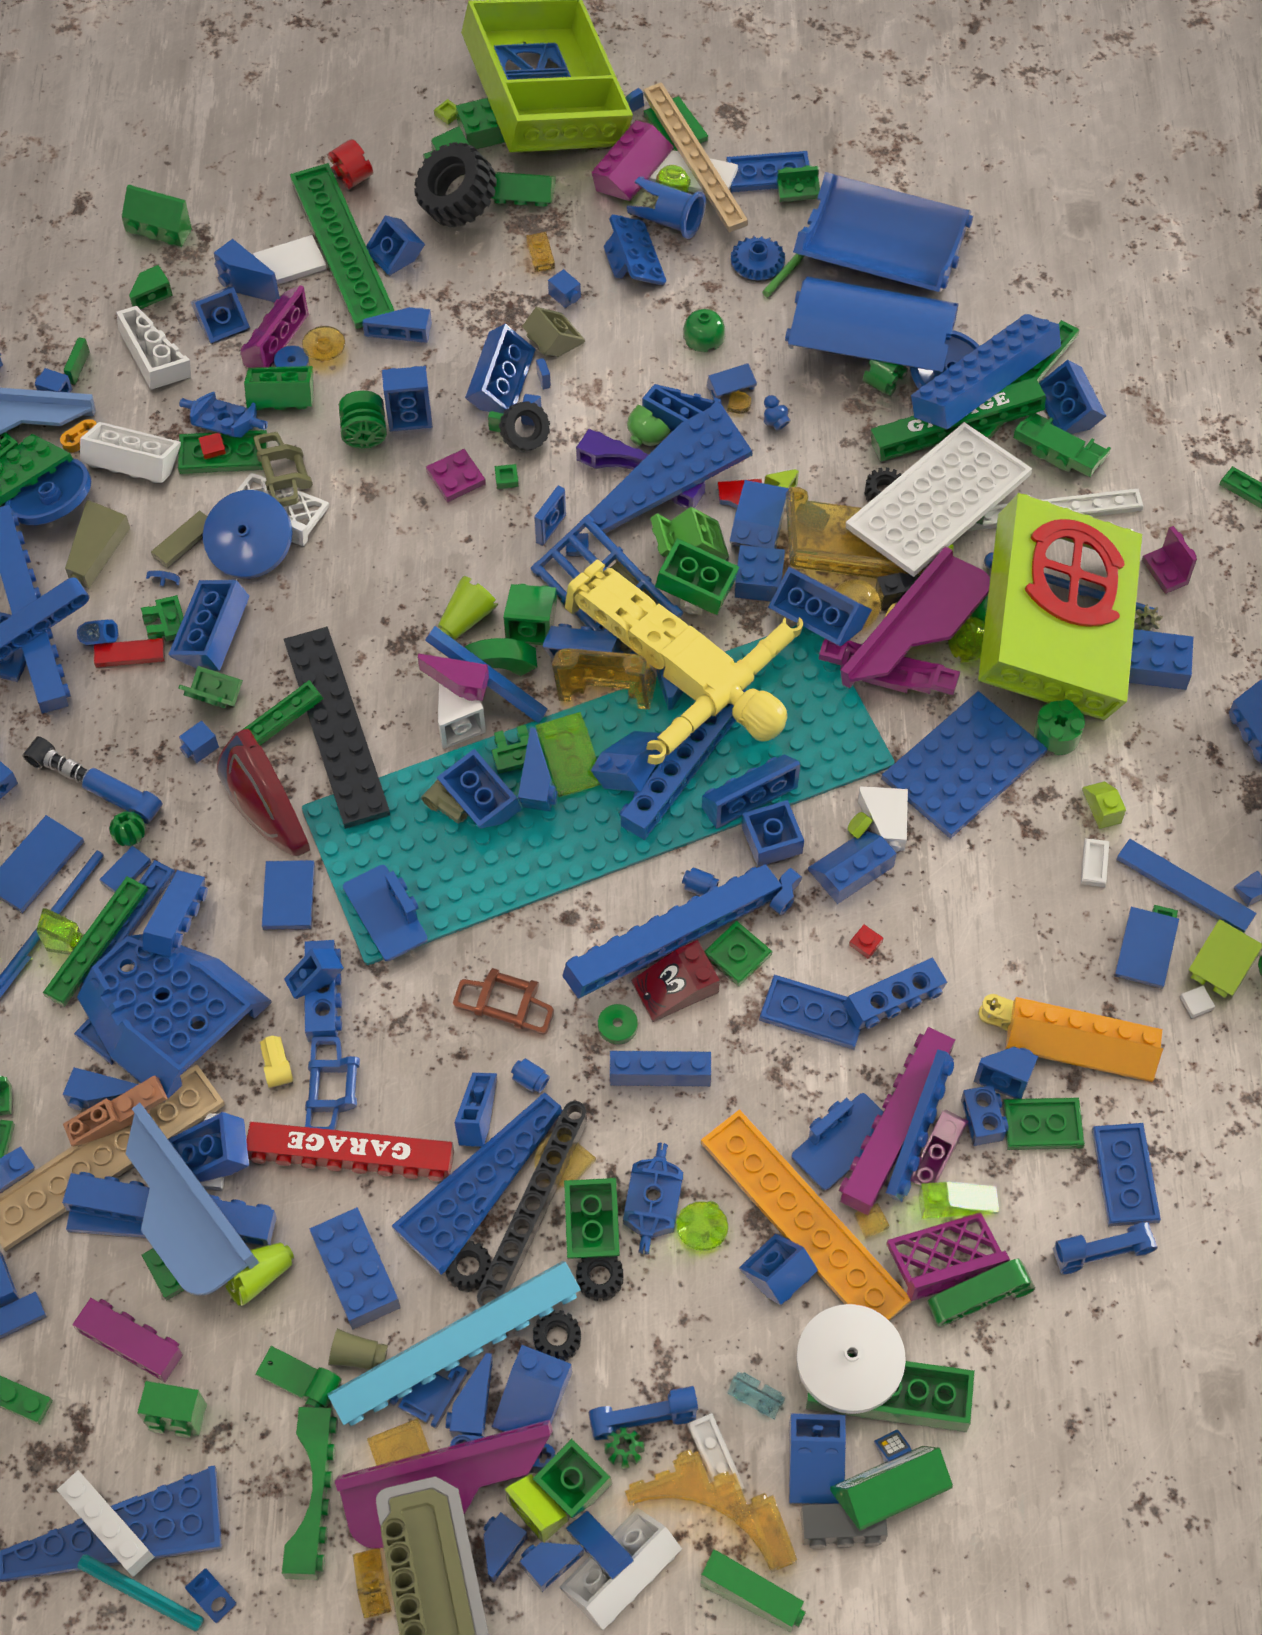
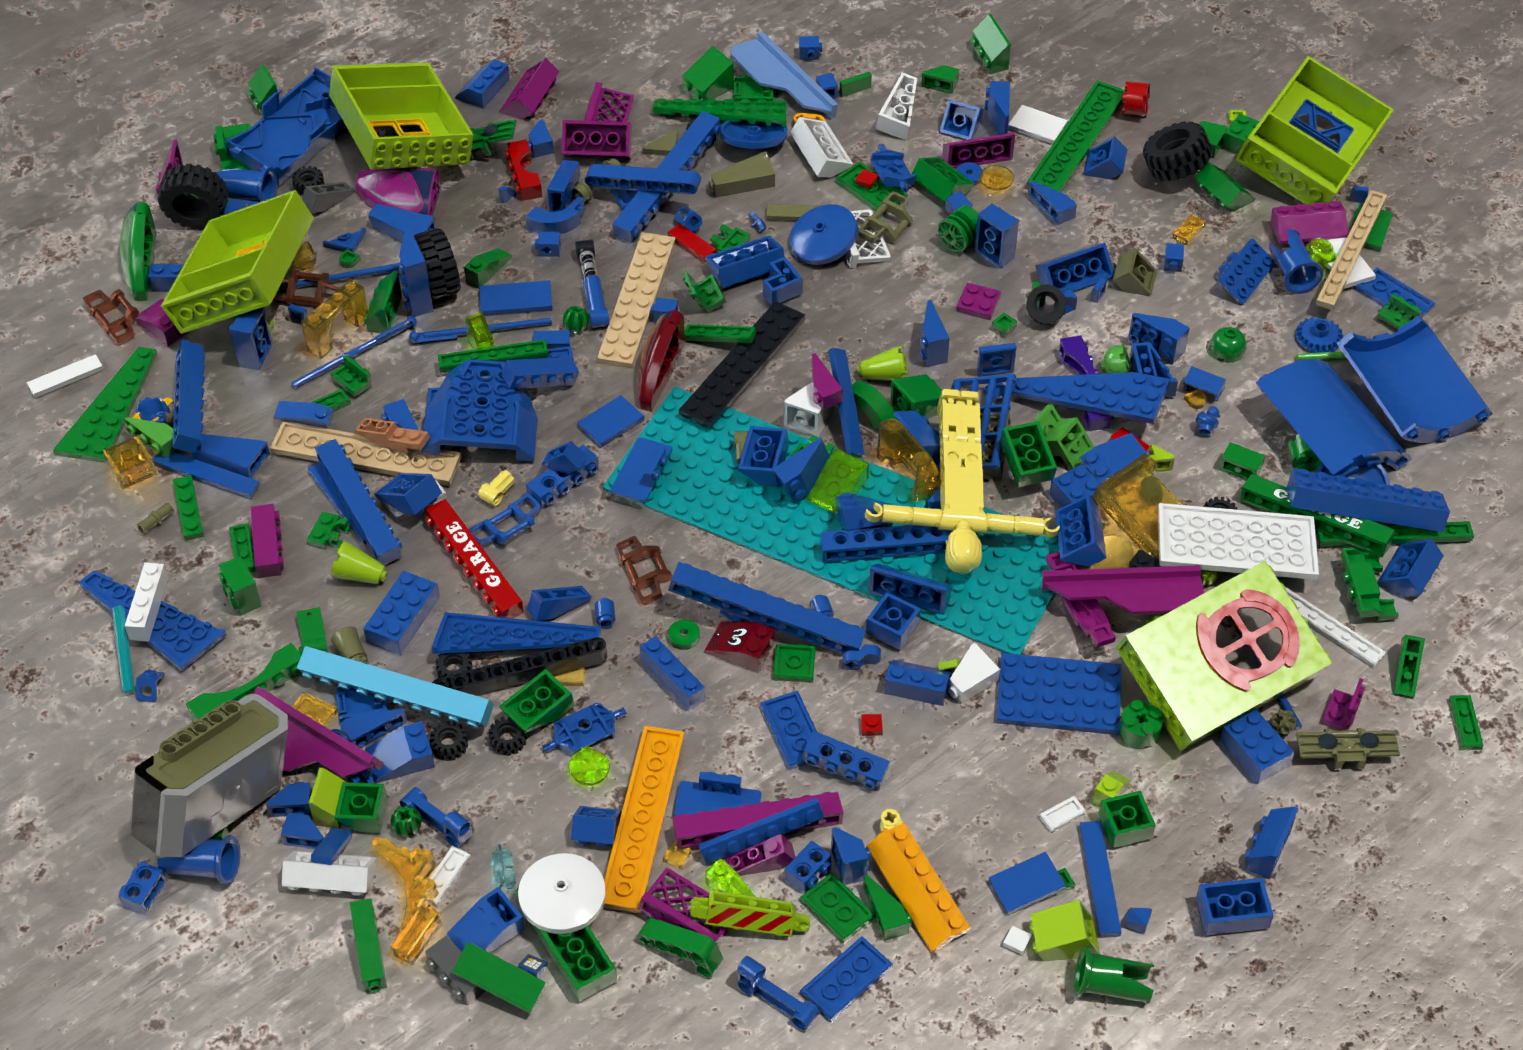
camera: 50 degrees right, 10 degrees down
medium blue piece [125,1103,259,1296] -> none
none -> green tile [229,523,256,573]
none -> tan plate [597,232,676,369]
none -> lime hinge [690,891,810,937]
none -> blue brick [763,257,803,305]
none -> green slope [863,875,912,941]
none -> blue slope [919,300,950,367]
none -> blue brick [945,191,973,215]
none -> green brick [1098,790,1156,848]
none -> blue slope [1128,313,1190,365]
none -> green brick [1219,442,1265,480]
none -> olive piece [1296,728,1400,770]
none -> green slope [1394,634,1425,698]

